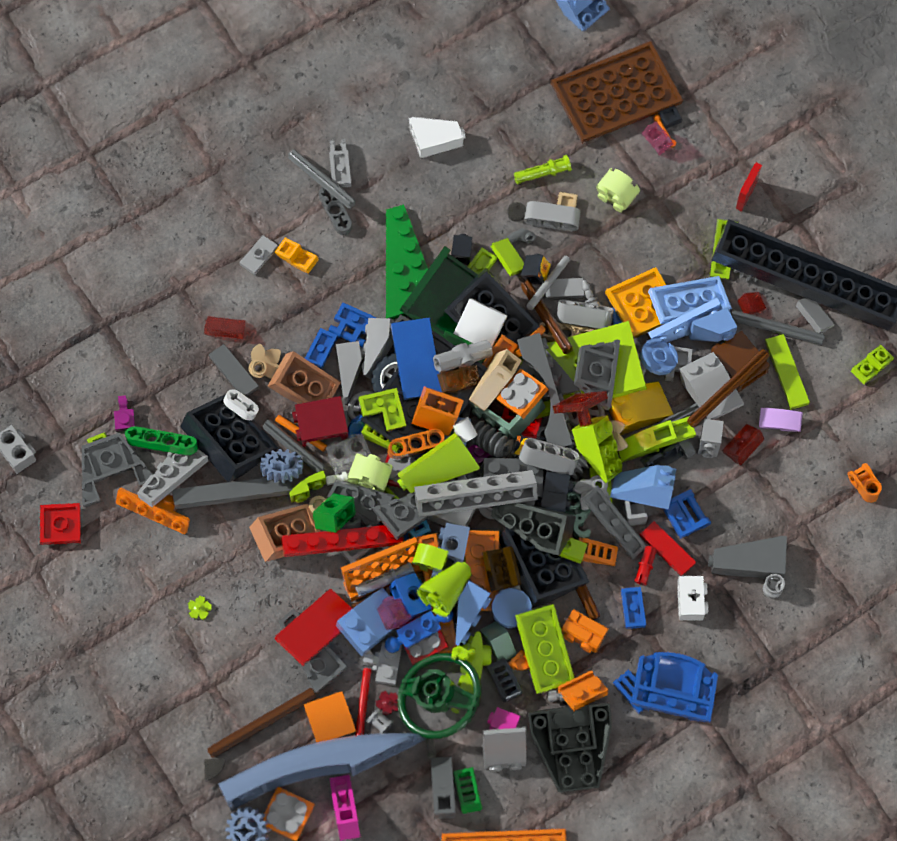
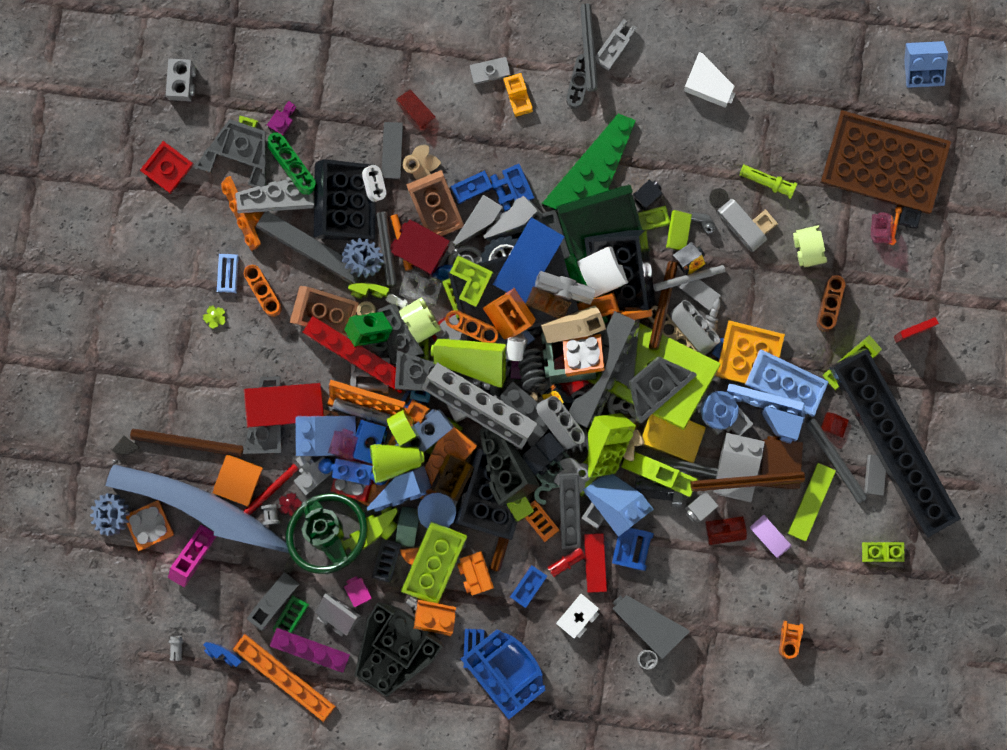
camera: 45 degrees right, 15 degrees up
lime plant [451,644,476,661] -> none
clear red tile [552,391,608,427] -> none
none -> light blue tile [217,254,239,293]
none -> orange beam [244,265,282,317]
none -> magenta plate [270,628,350,673]
none -> dark orange beam [817,275,845,332]

